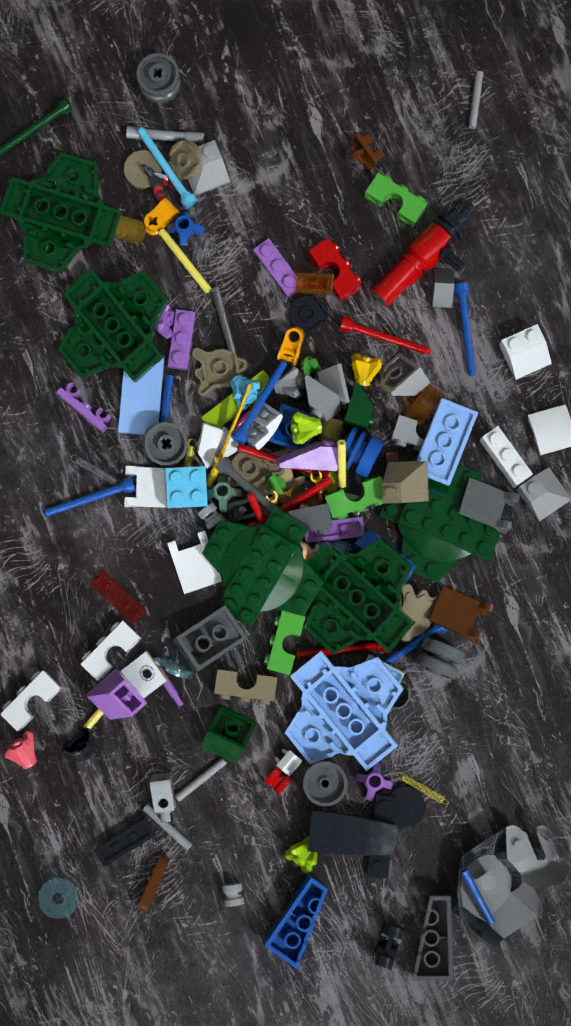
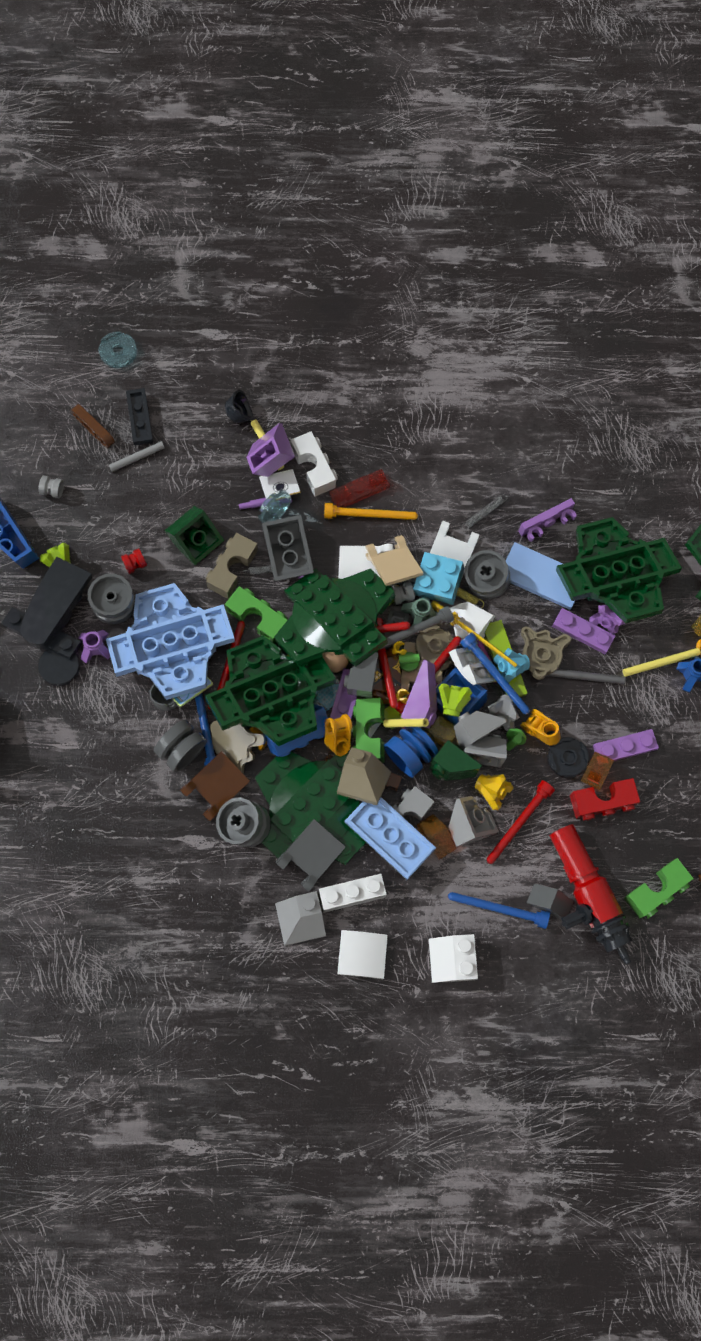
camera: 105 degrees right, 10 degrees down
white arch [0,671,62,731] -> none
coral rock [5,731,37,769] -> none
blue piece [44,476,136,516] -> none
light grey torso [150,772,176,822] -> none
blue bar [160,375,174,422] -> none
light grey bar [175,758,227,802] -> none
white tile [275,749,302,776] -> none
light yellow piece [397,772,449,804] -> none
none -> dark grey wheel [216,797,270,847]
none -> light orange piece [324,503,418,520]
none -> light orange piece [324,714,352,756]
none -> tan flag [365,535,423,586]

